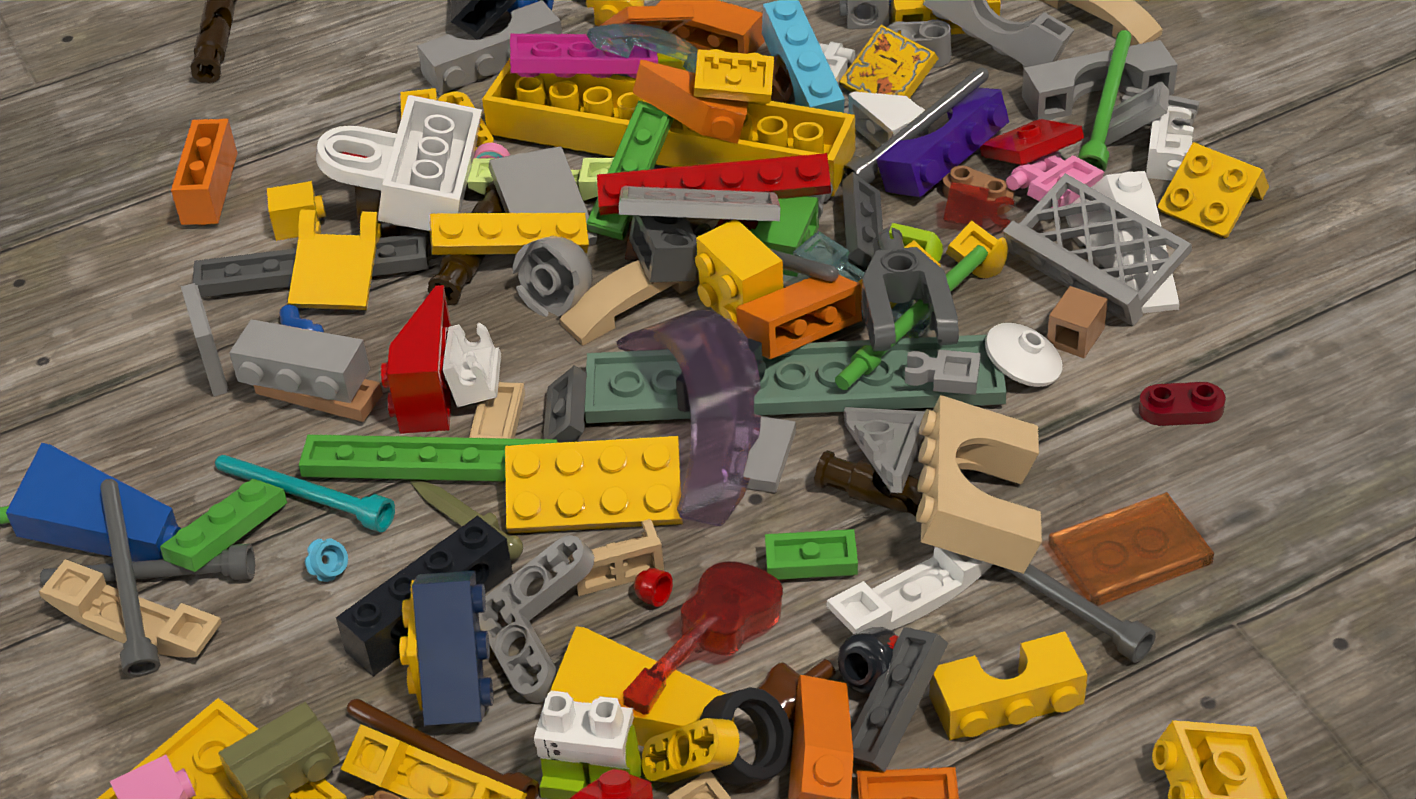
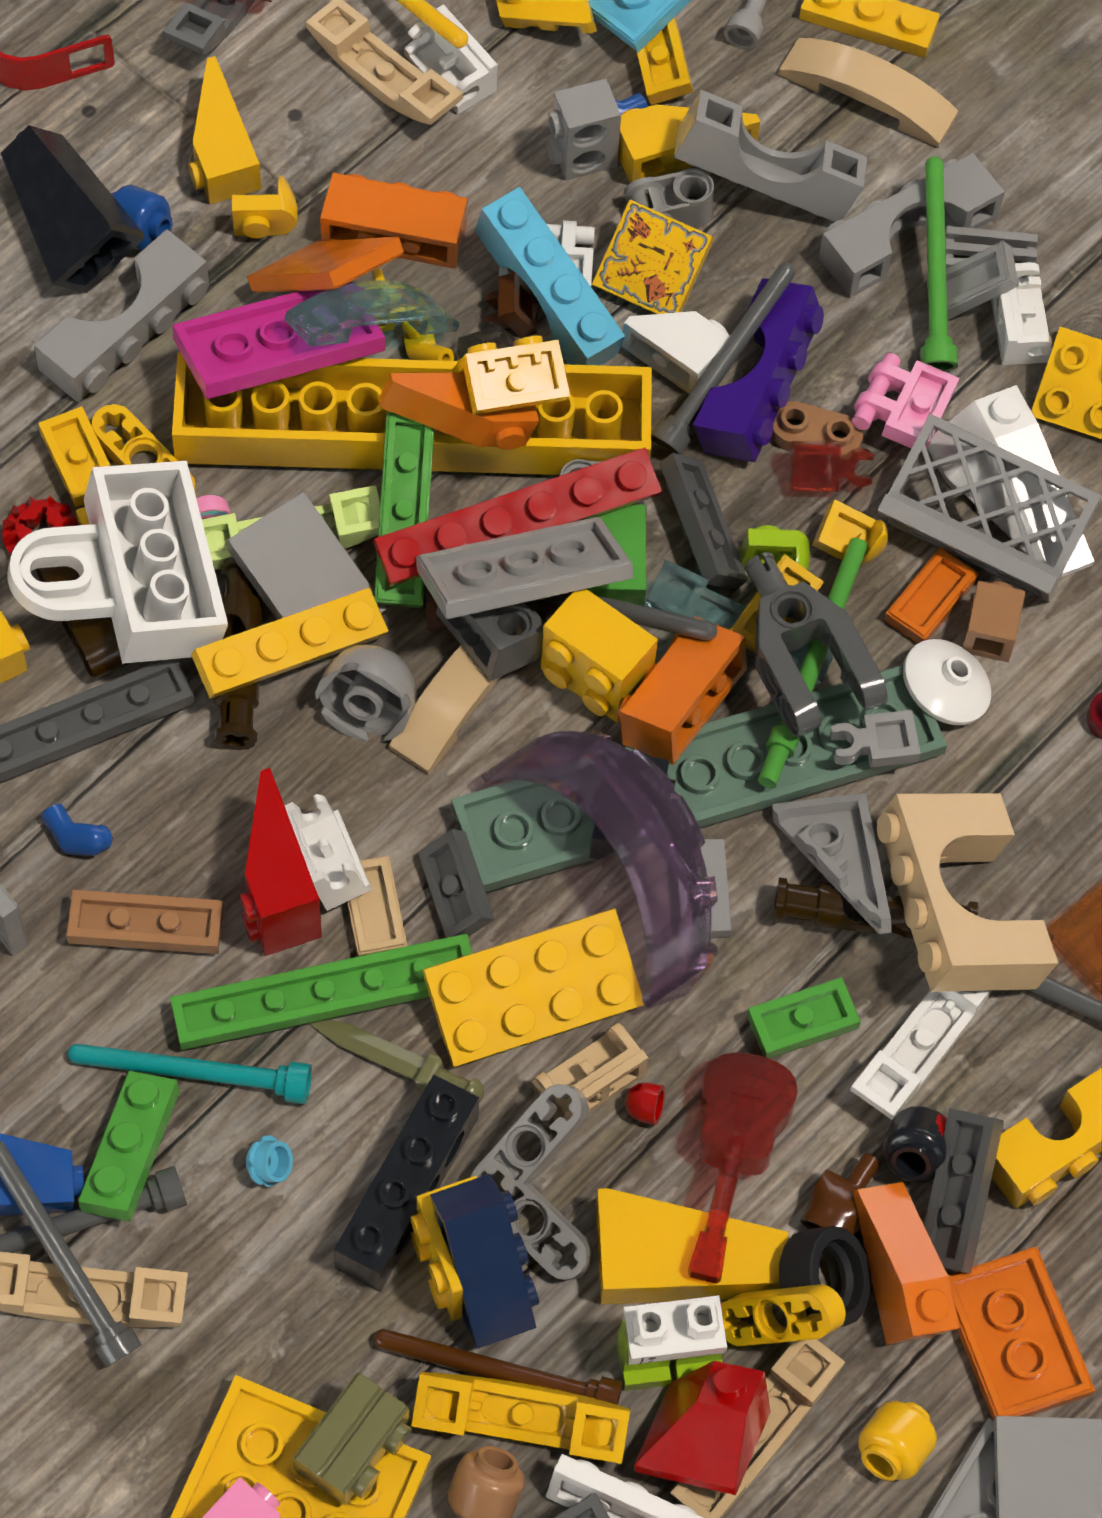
camera: 25 degrees left, 20 degrees up
light grey brick [229,319,370,403] -> none
yellow flag [287,210,382,310] -> none
red plate [980,119,1084,165] -> none
none -> orange tile [884,547,979,644]

